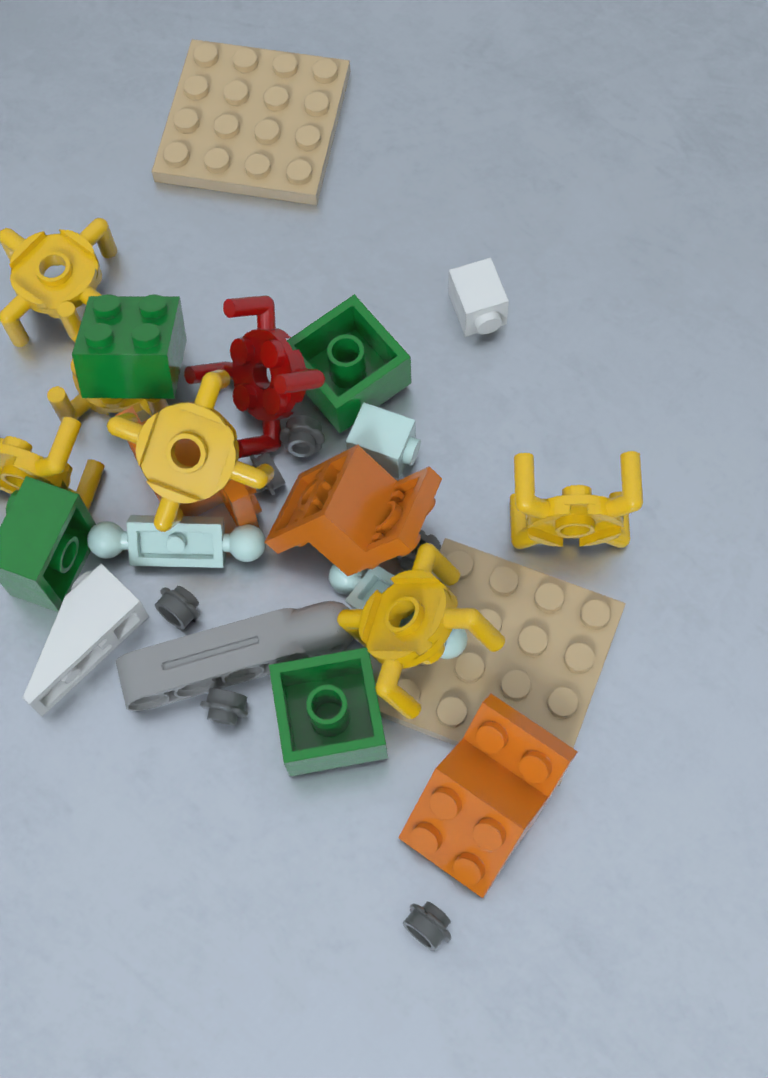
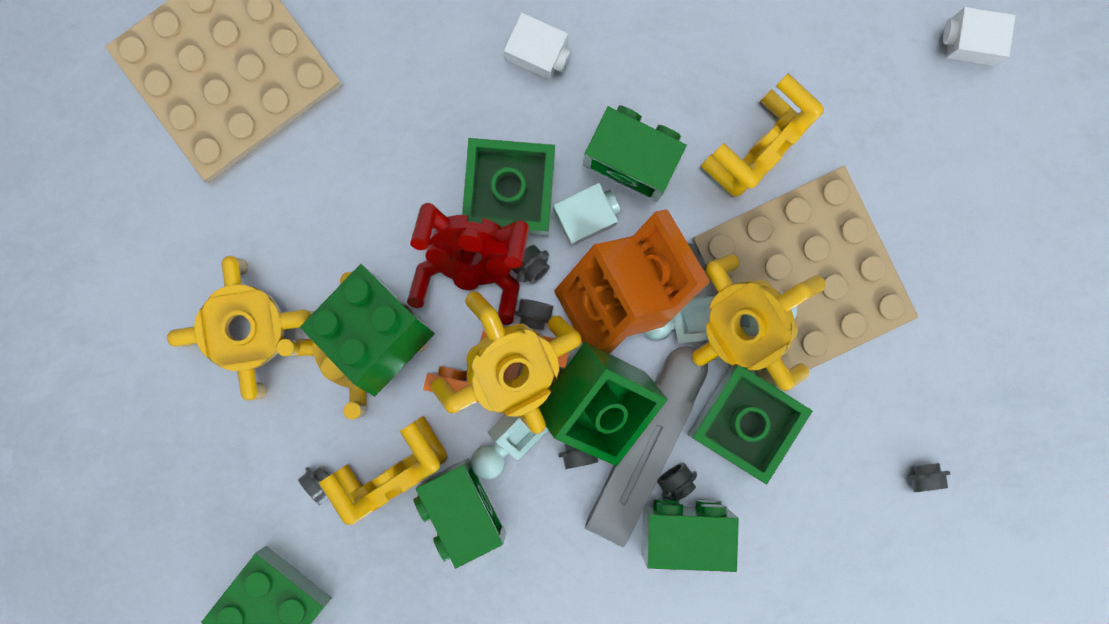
camera: 55 degrees left, 20 degrees up
white slope [23,564,149,717] -> none
orange bracket [398,693,578,898] -> none
none -> green brick [539,342,668,466]
none -> green brick [582,105,687,202]
none -> green brick [642,498,739,572]

